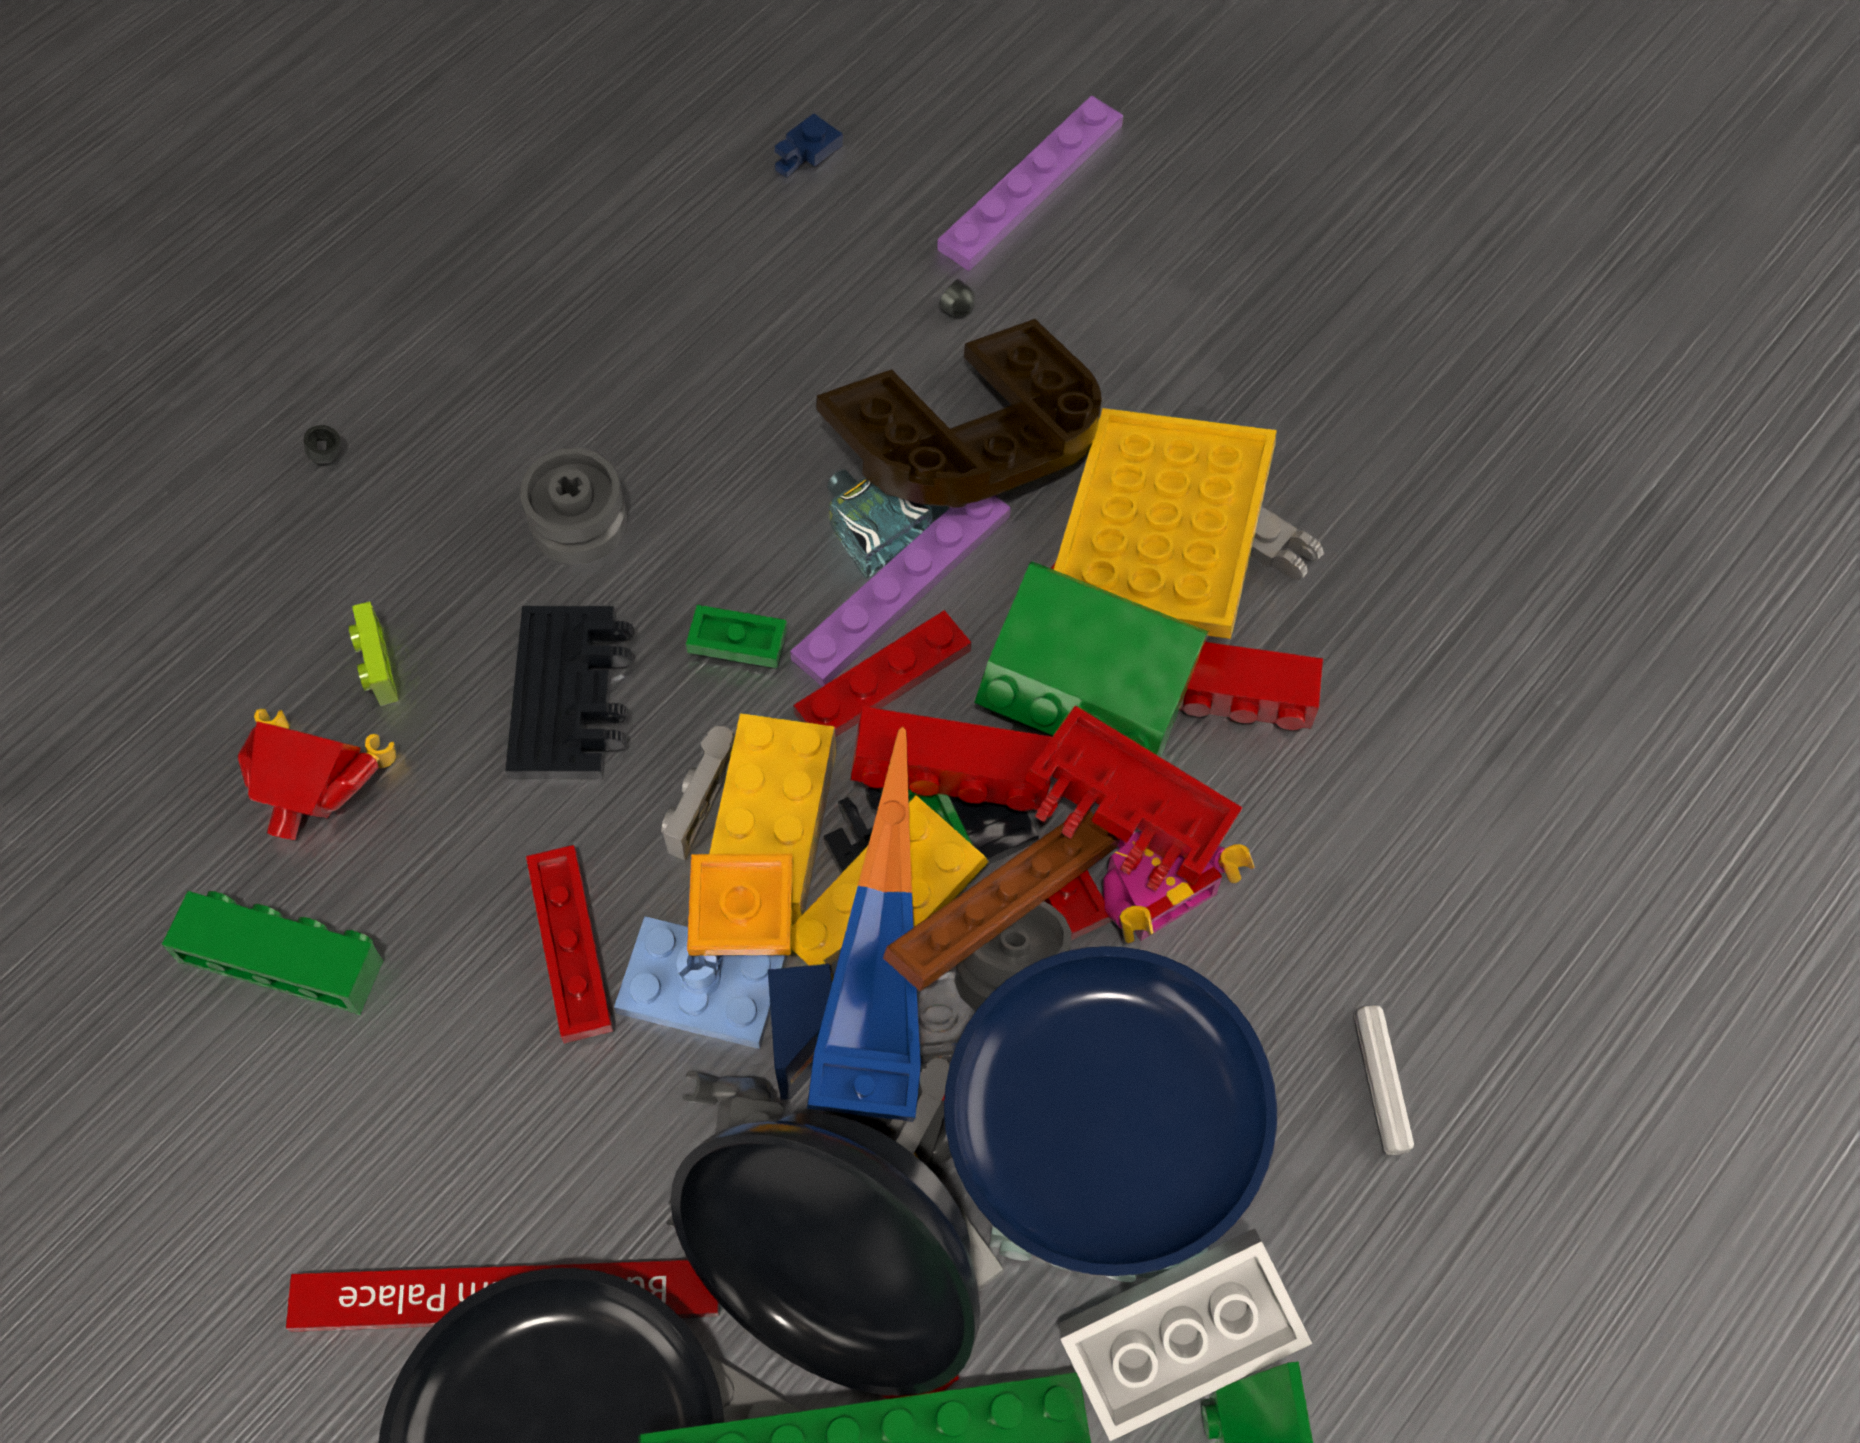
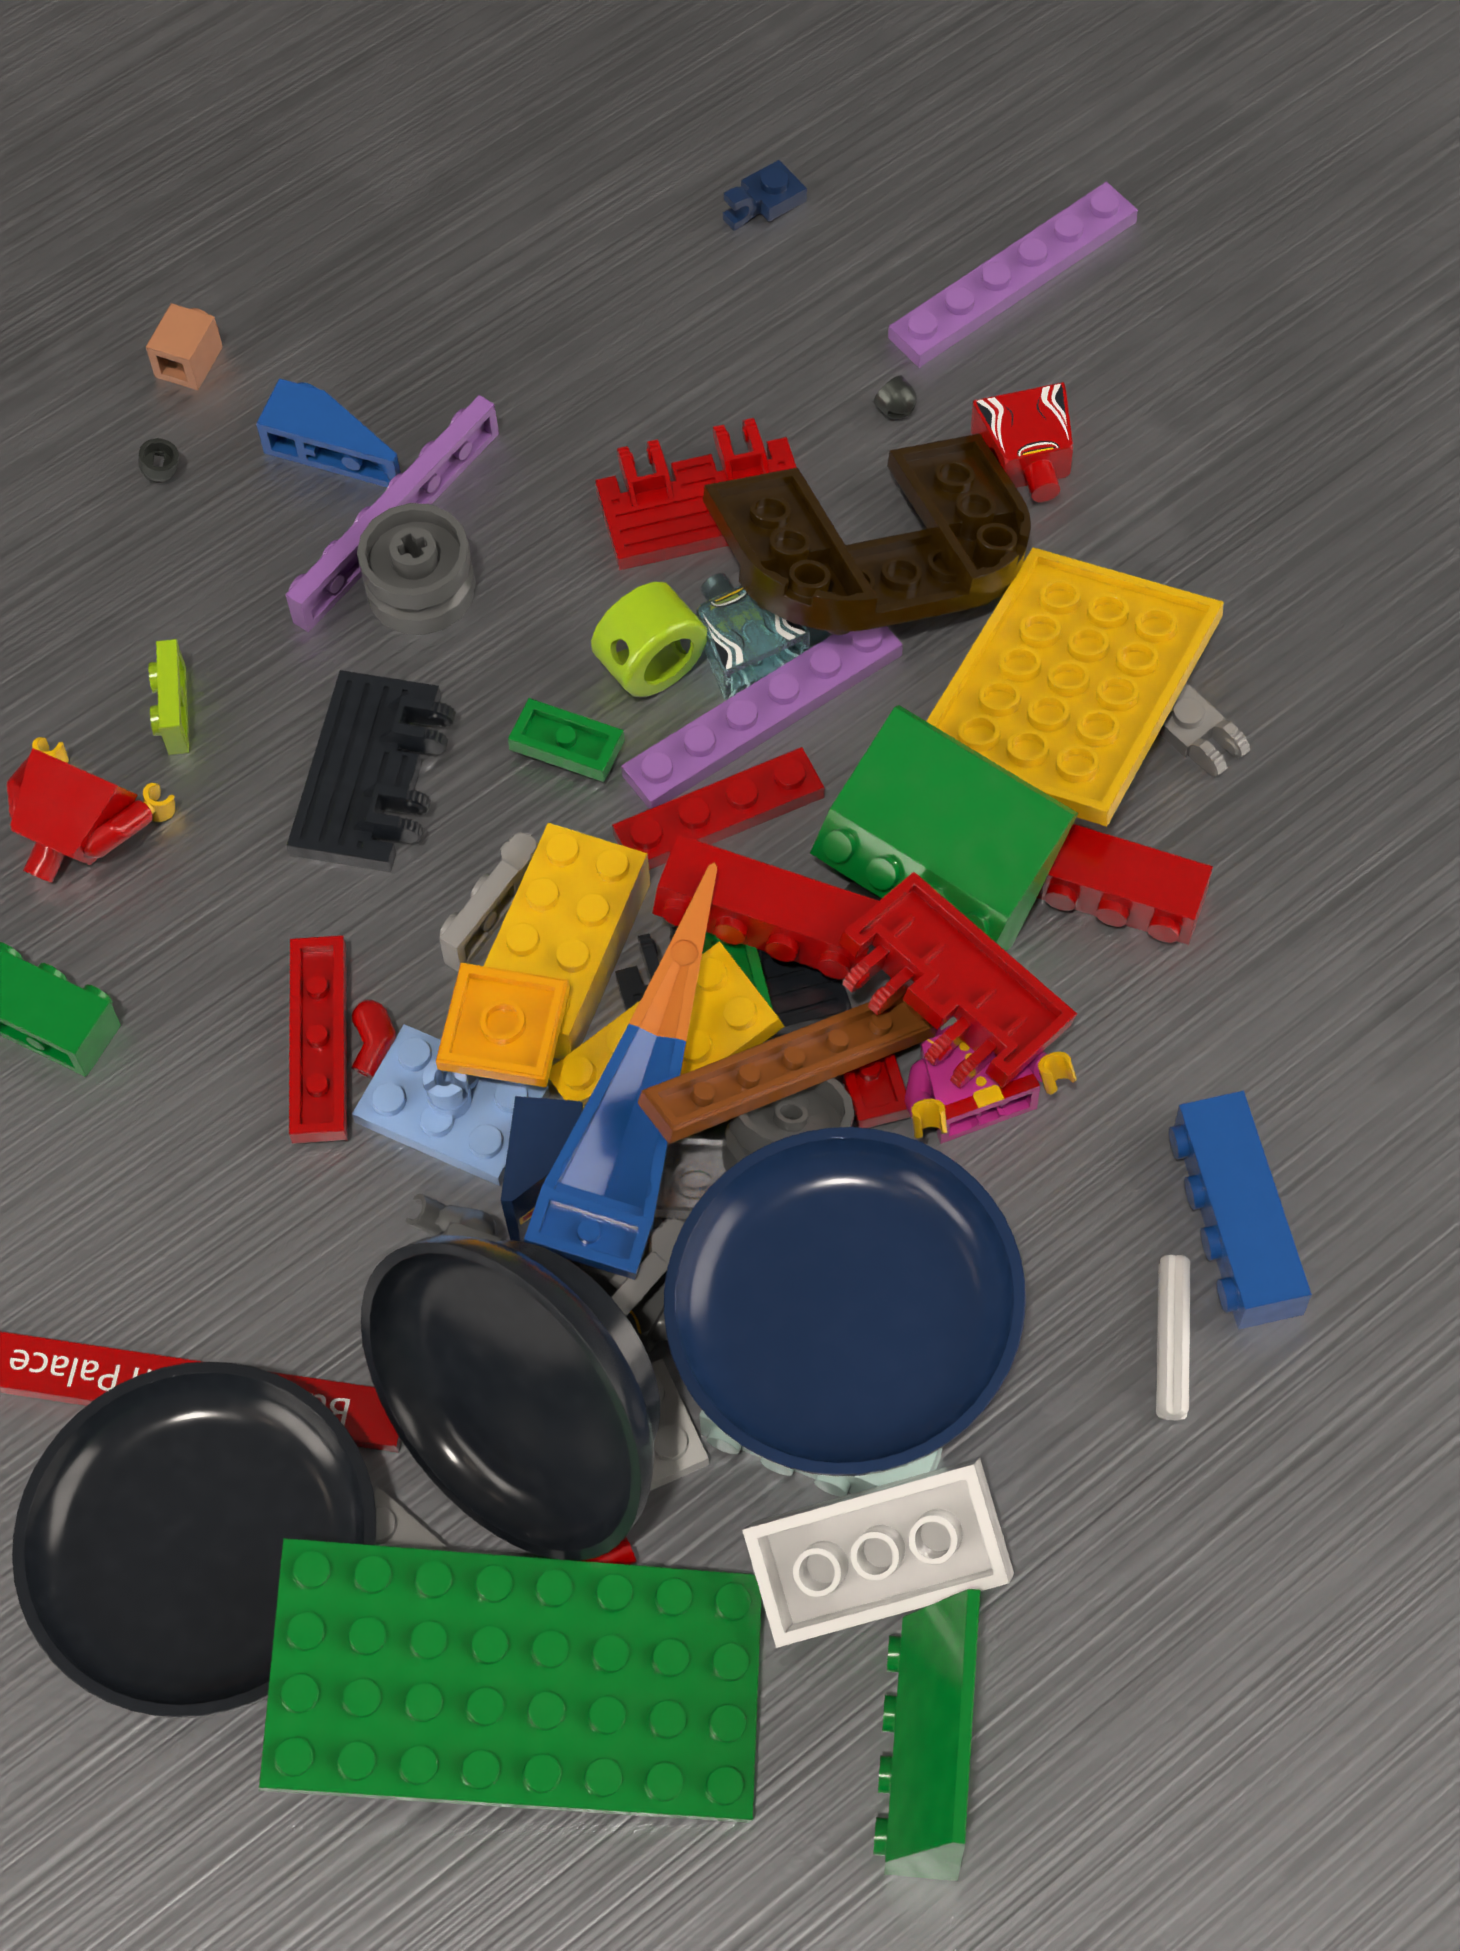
camera: 15 degrees right, 0 degrees up
none -> nougat brick [146,303,223,390]
none -> blue slope [256,378,401,488]
none -> medium lavender plate [285,395,499,633]
none -> red arm [351,1000,397,1079]
none -> lime piece [591,582,707,697]
none -> red hinge [595,418,797,571]
none -> red torso [971,382,1073,502]
none -> blue brick [1169,1090,1312,1330]

